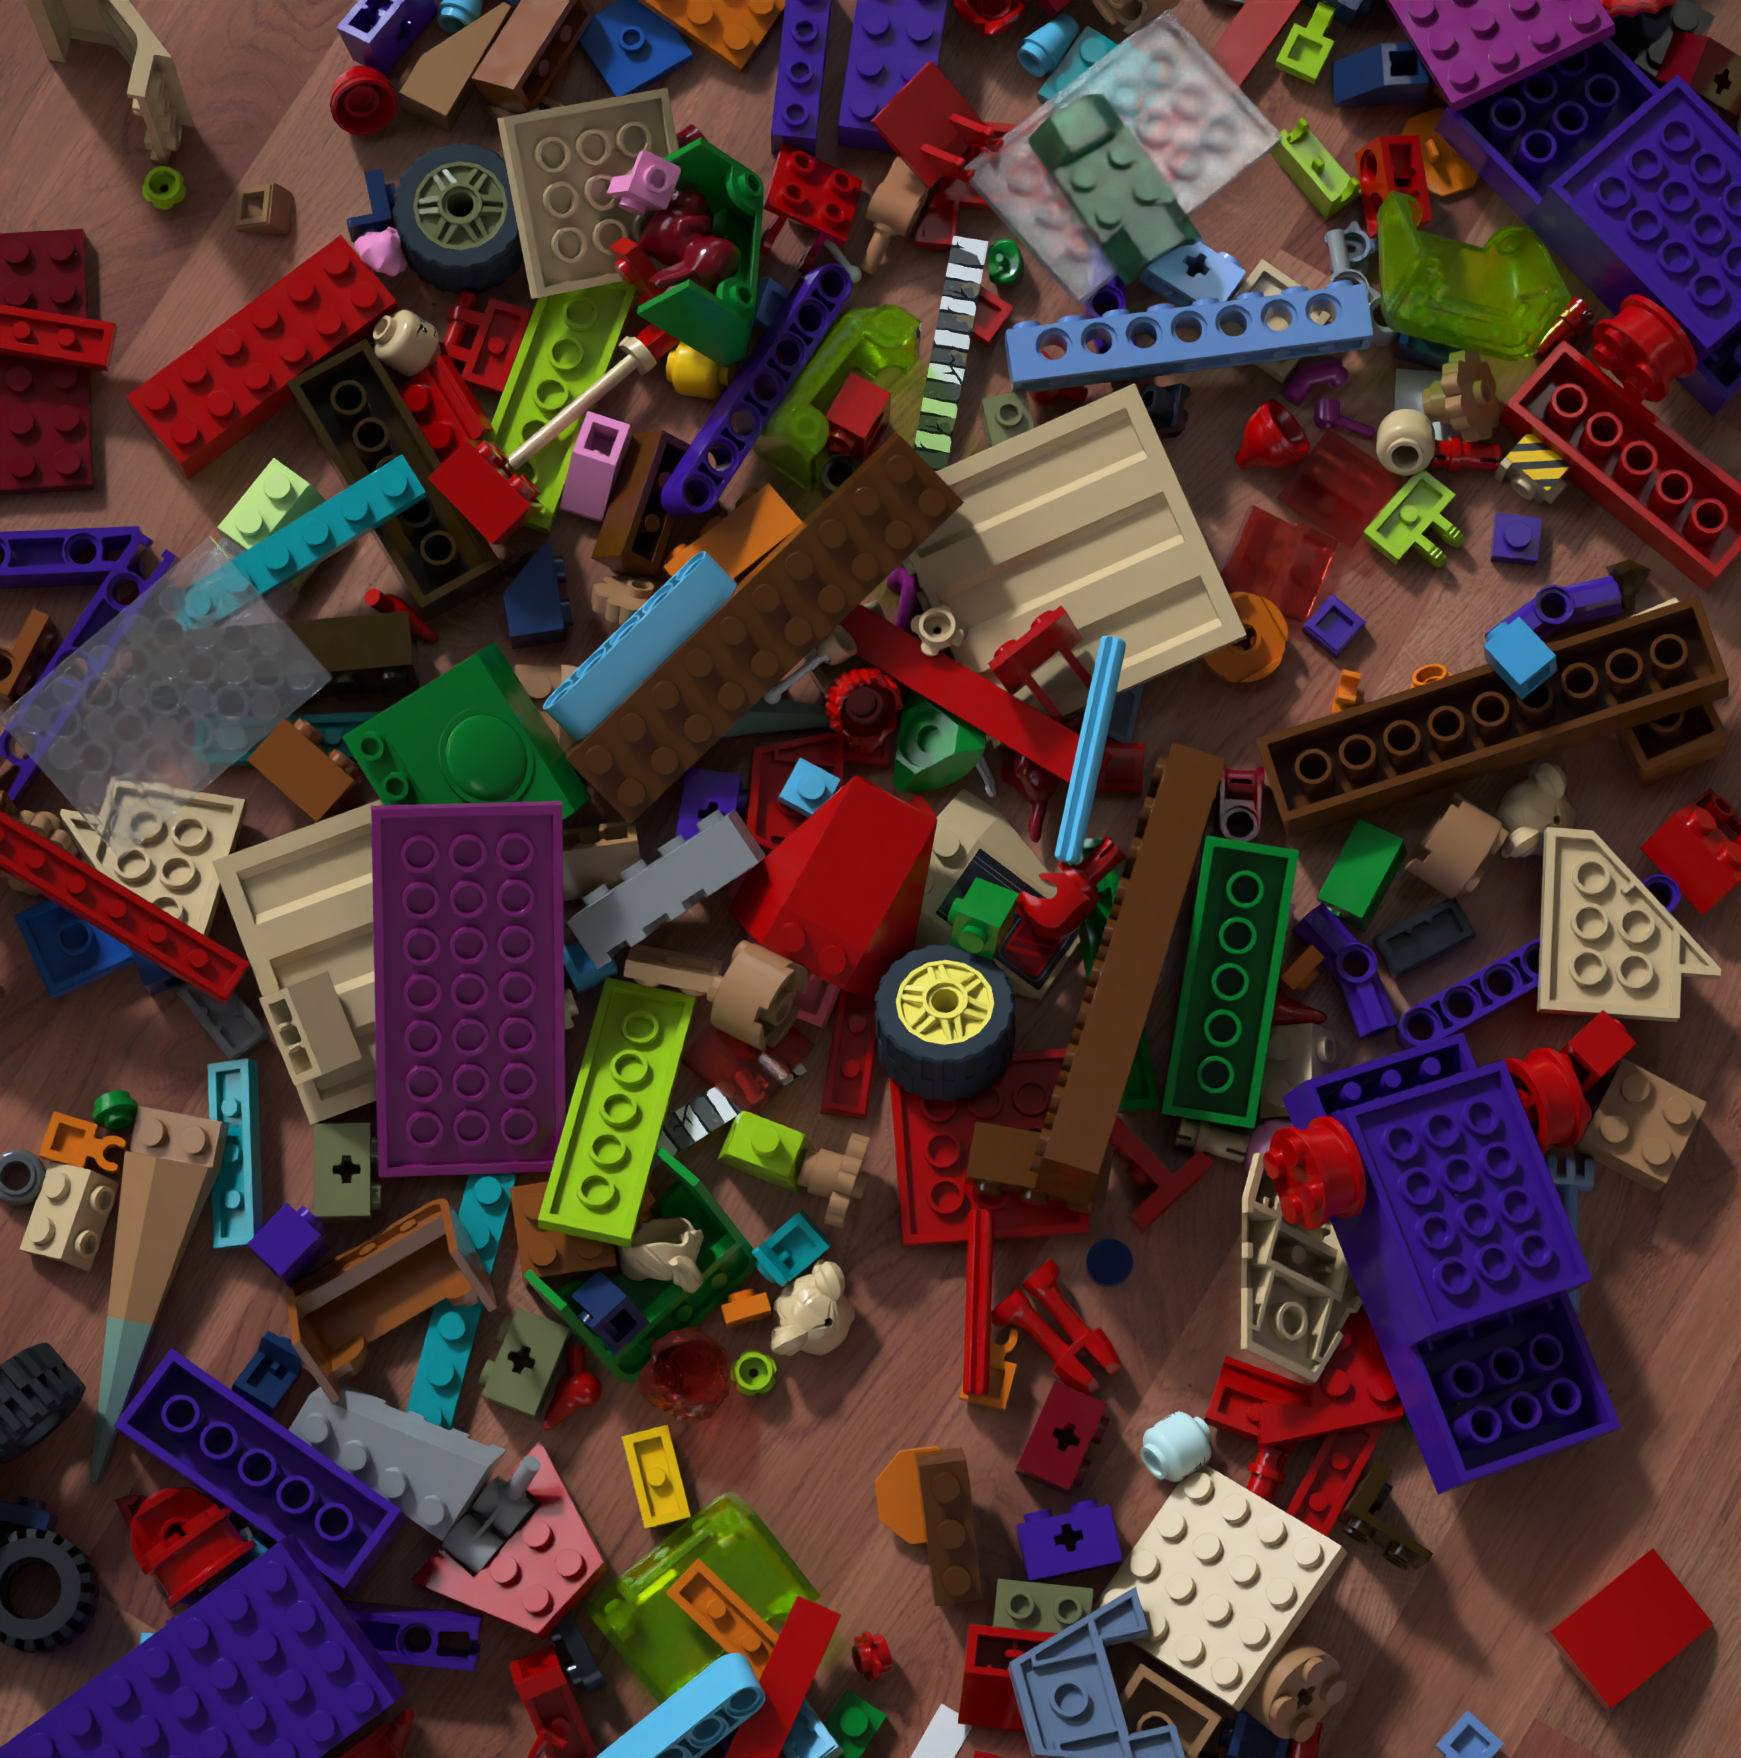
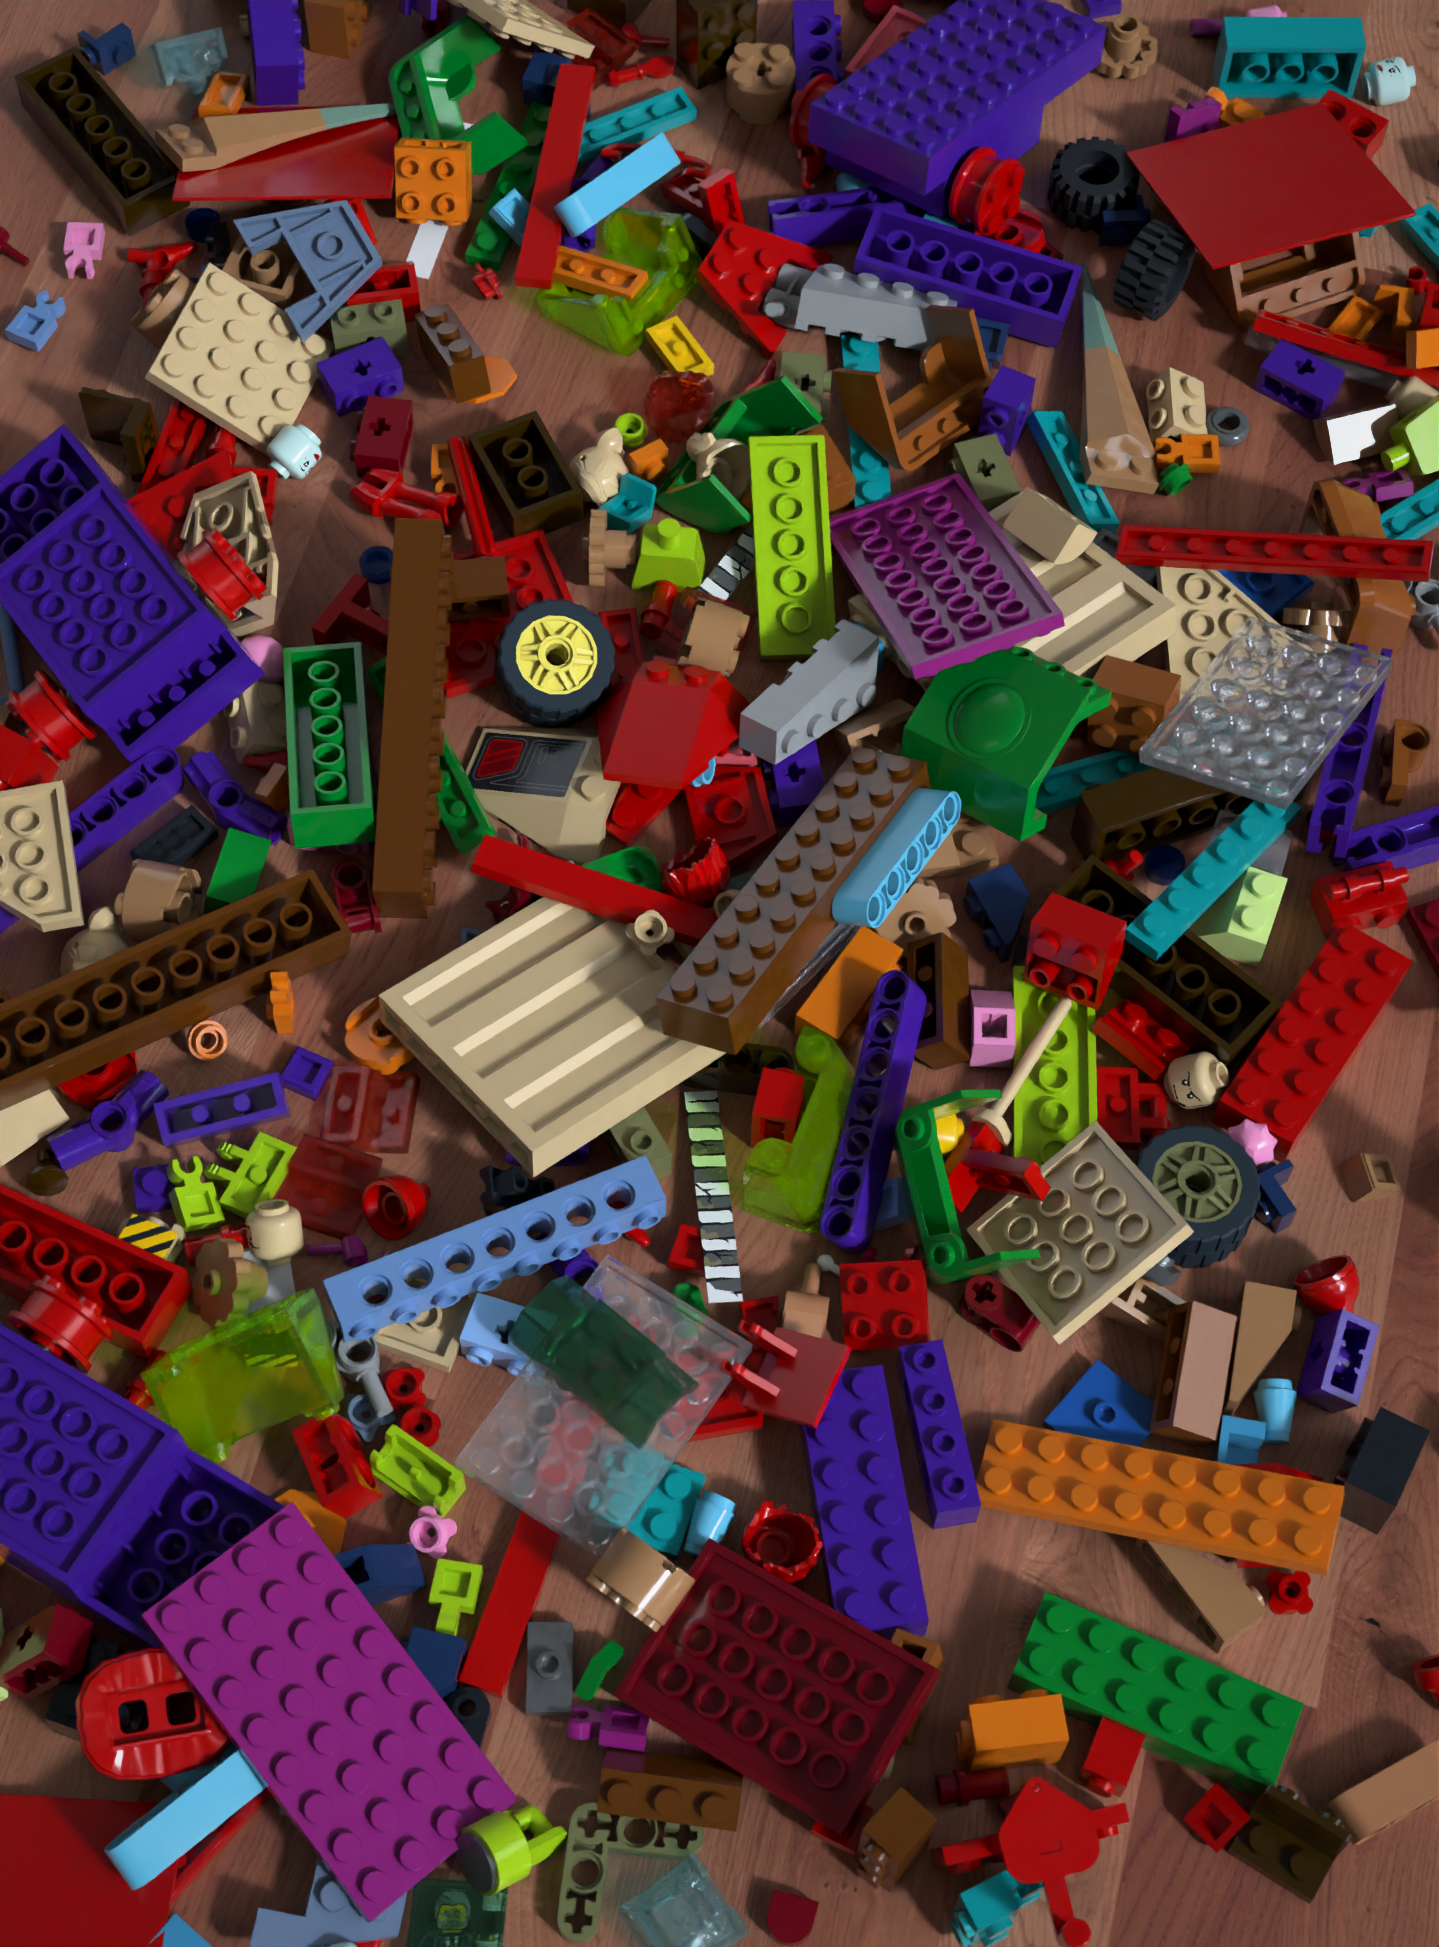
camera: 165 degrees right, 15 degrees down
dark blue brick [572,1270,649,1355] -> none
bright pink bracket [607,151,681,216] -> none
light nougat plate [623,944,723,996] -> none
dark red animal [638,189,741,293] -> none
medium azure plate [777,758,841,818] -> none
green brick [947,877,1019,960] -> none
red plate [988,606,1092,723] -> none
red piece [1016,836,1127,941] -> none
medium azure axle [1055,636,1126,864] -> none
red plate [1097,742,1145,793] -> none
dark azure brick [1483,617,1557,700] -> none
none -> dark purple brick [153,1072,291,1148]
none -> lime plate [166,1156,225,1233]
none -> red plate [382,1367,427,1412]
none -> red plate [398,1407,441,1447]
none -> bright pink plate [408,1505,457,1559]
none -> dark brown brick [468,411,584,538]
none -> red pin [639,580,678,639]
none -> clear blue tile [1144,845,1186,886]
none -> red brick [1309,861,1409,939]

